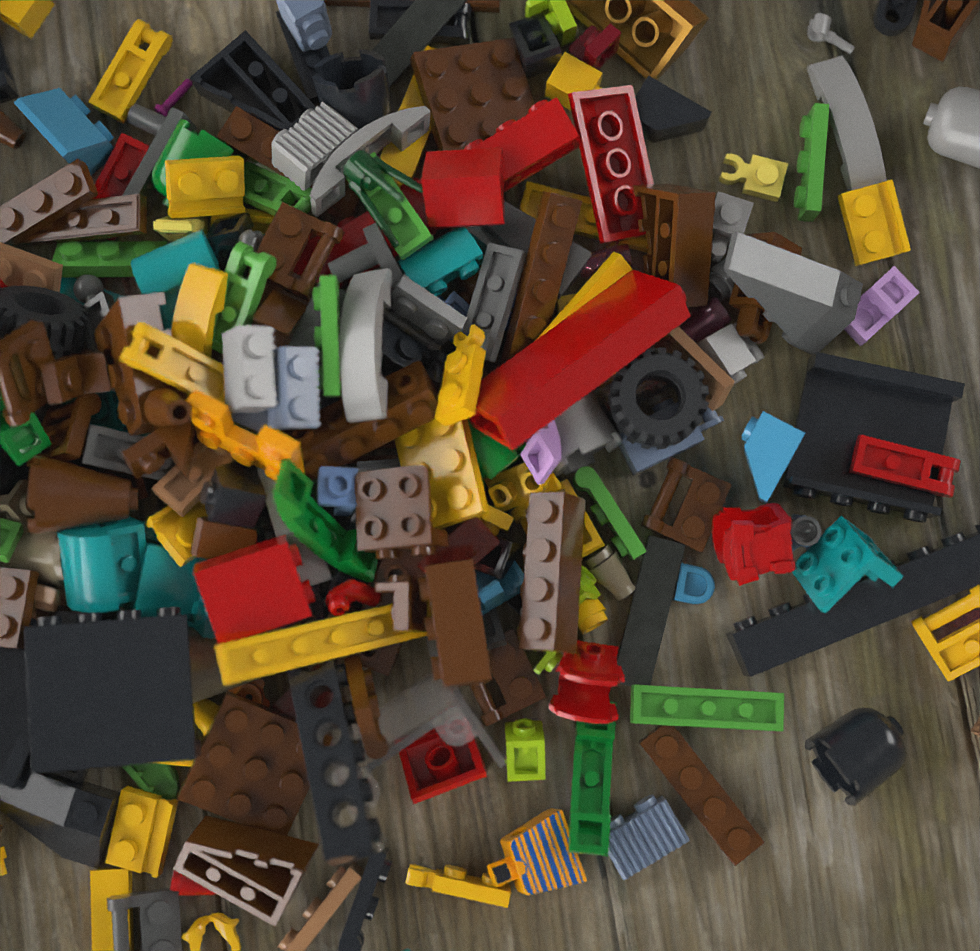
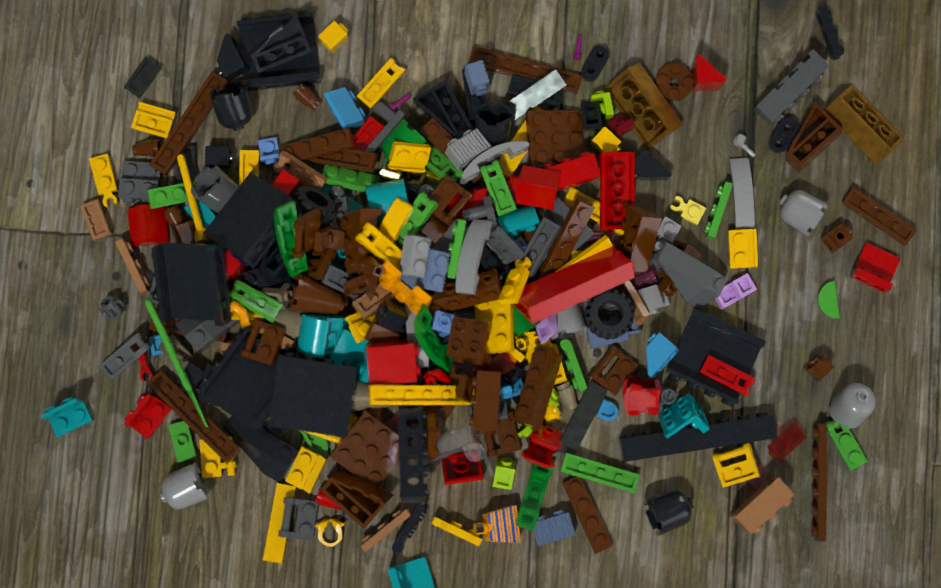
camera: 10 degrees right, 0 degrees up
dark green plant [343,149,423,247] -> none

